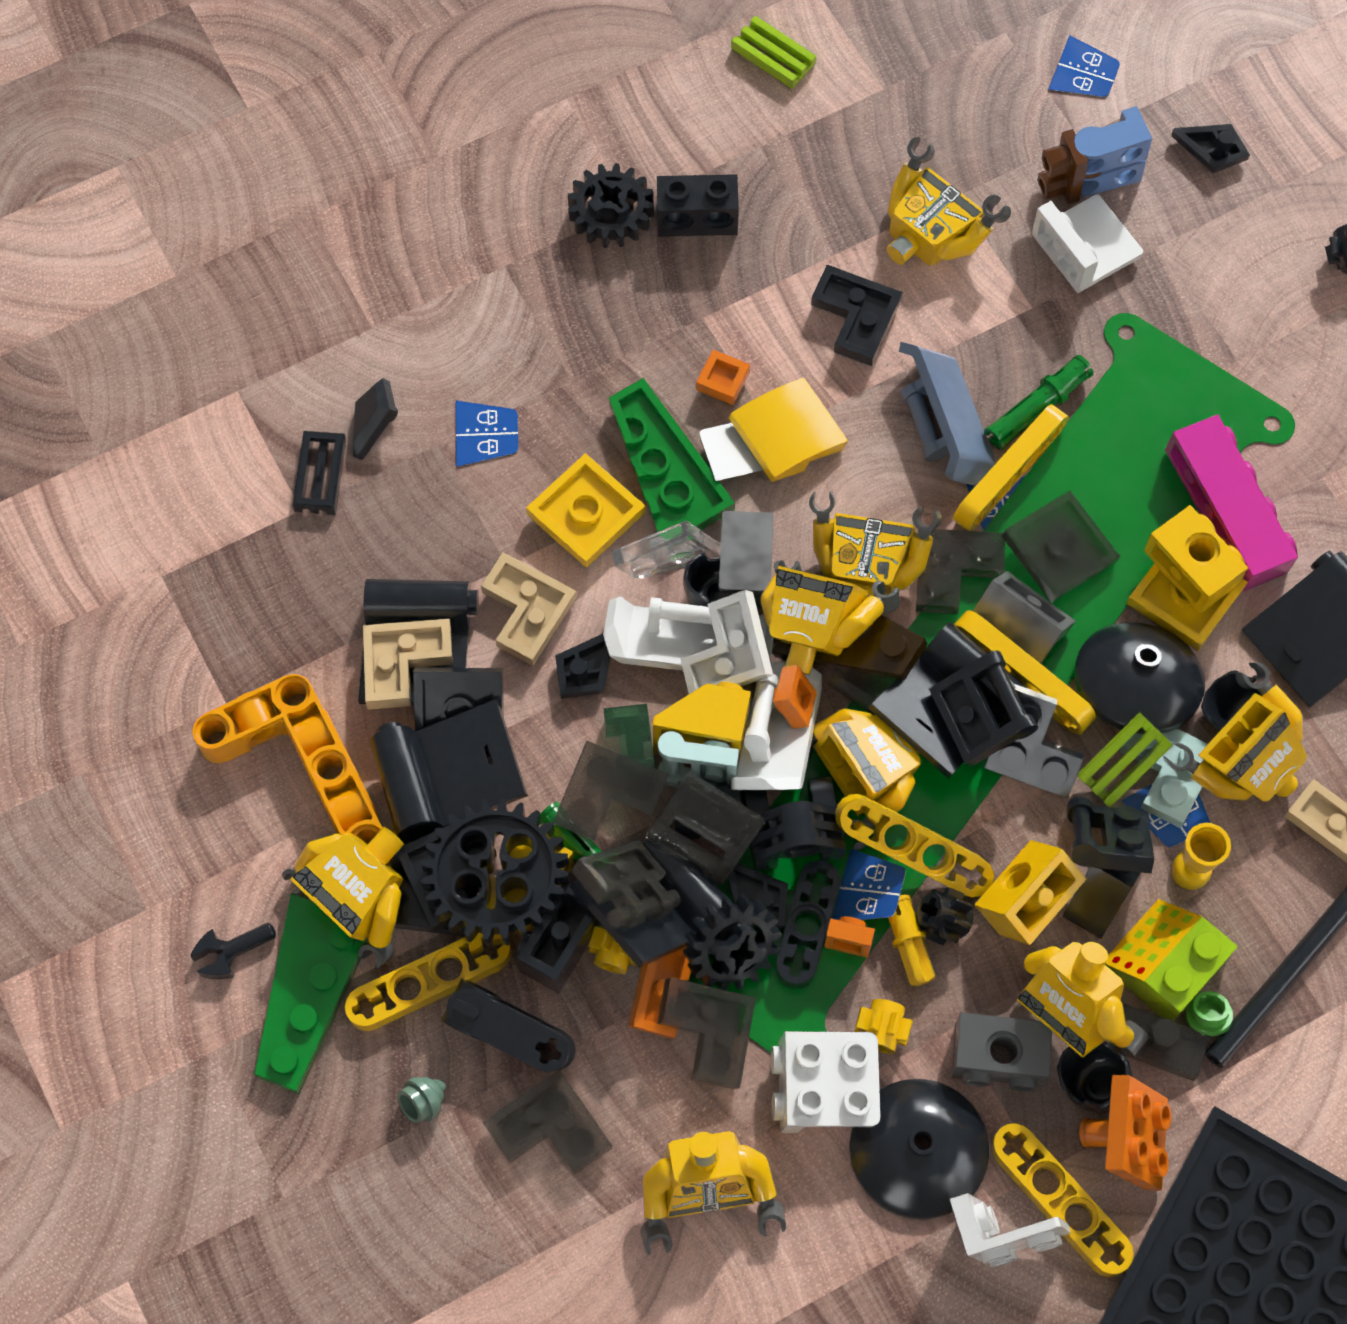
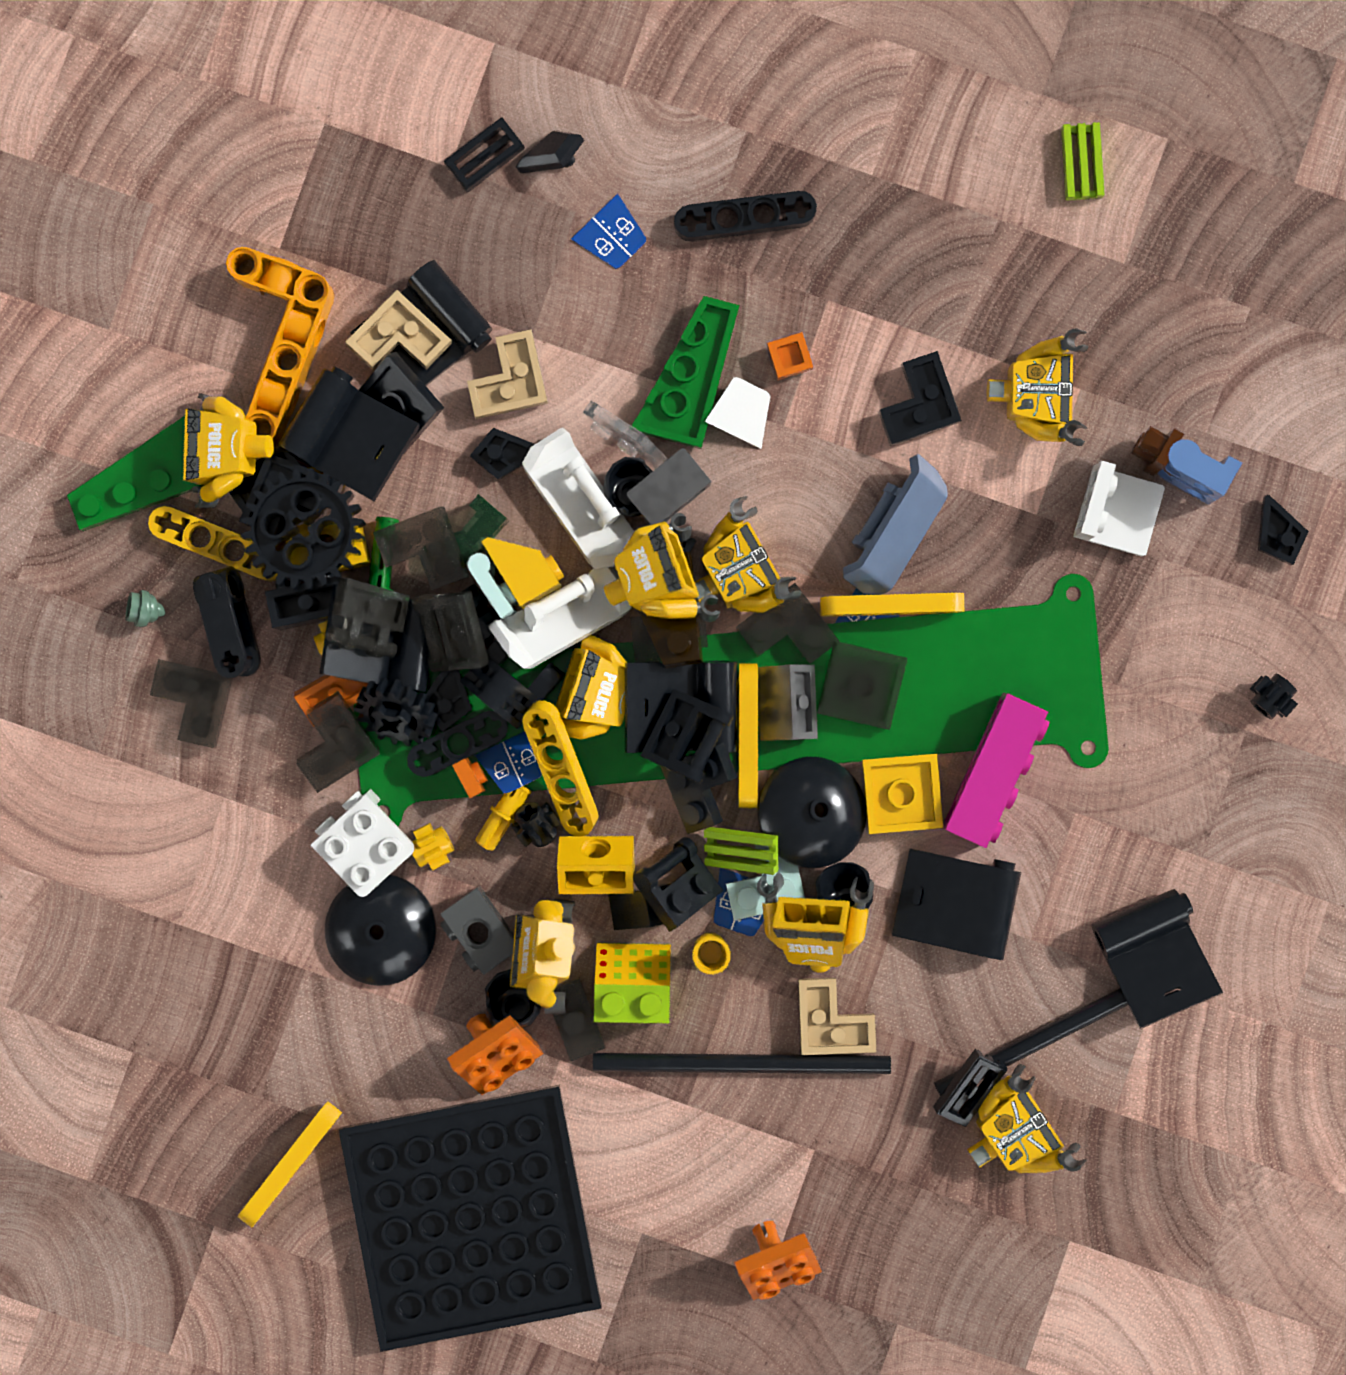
camera: 45 degrees right, 20 degrees up
black bar [190,922,276,979] -> none
yellow plate [526,453,646,568] -> none
black gear [567,163,654,248] -> none
yellow torso [640,1131,786,1255] -> none
black brick [657,174,739,237] -> none
white plate [680,590,773,694] -> none
yellow slope [728,378,848,482] -> none
orange plate [773,665,817,729] -> none
white bracket [950,1193,1071,1267] -> none
green pin [984,355,1094,450] -> none
yellow beam [991,1123,1134,1278] -> none
blue sticker [1048,35,1120,97] -> none
yellow brick [1144,505,1248,614] -> none
bright green plate [1186,991,1233,1036] -> none
none -> black beam [674,191,817,242]

